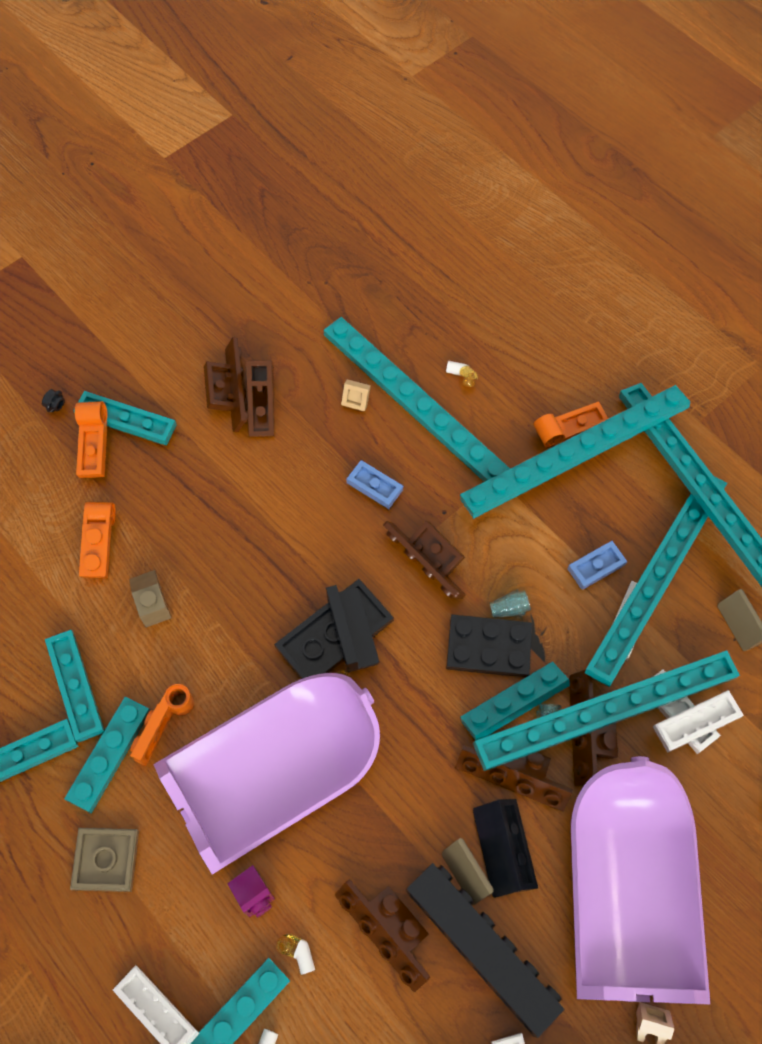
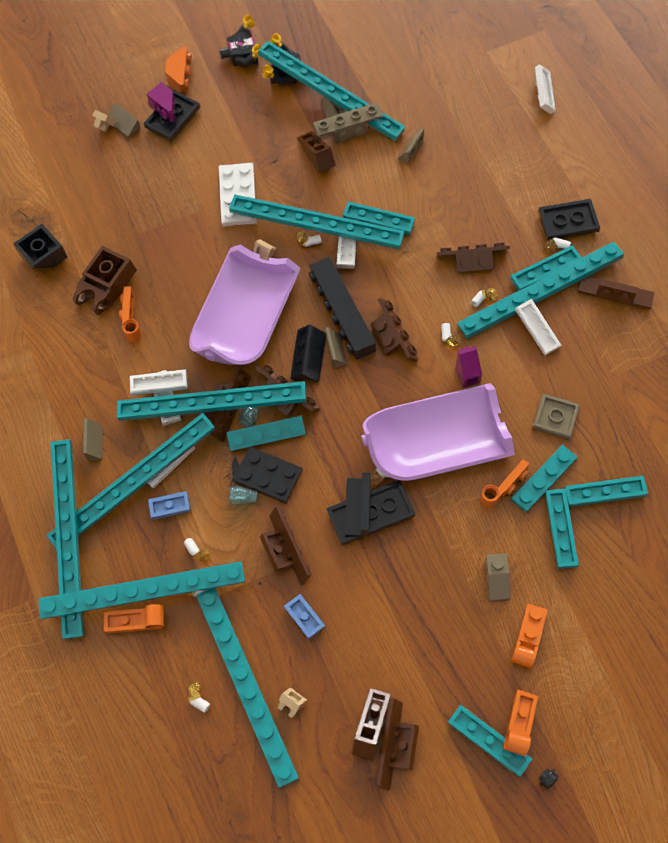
camera: 155 degrees left, 0 degrees up
none -> arm [184,538,211,562]

